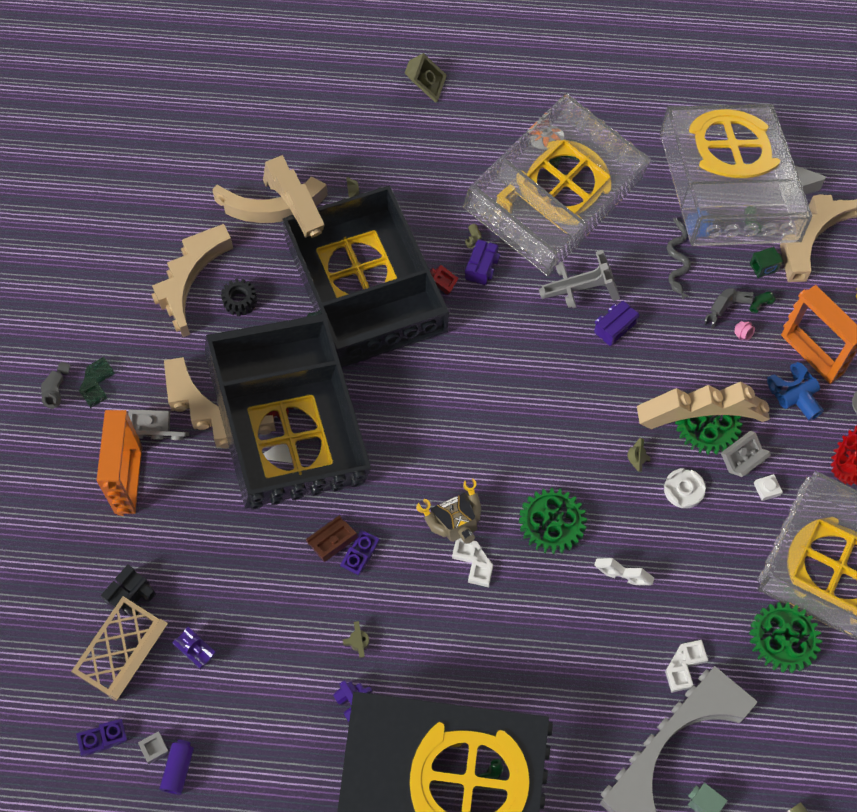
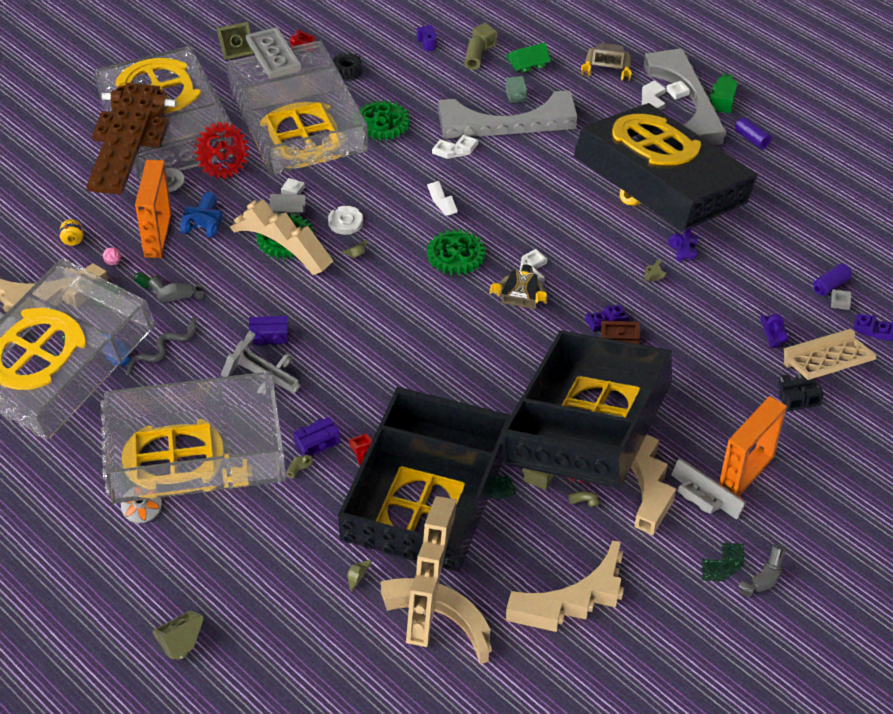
camera: 140 degrees left, 15 degrees down
black tyre [221,279,257,316] -> none
bright pink plate [735,321,755,340] -> none

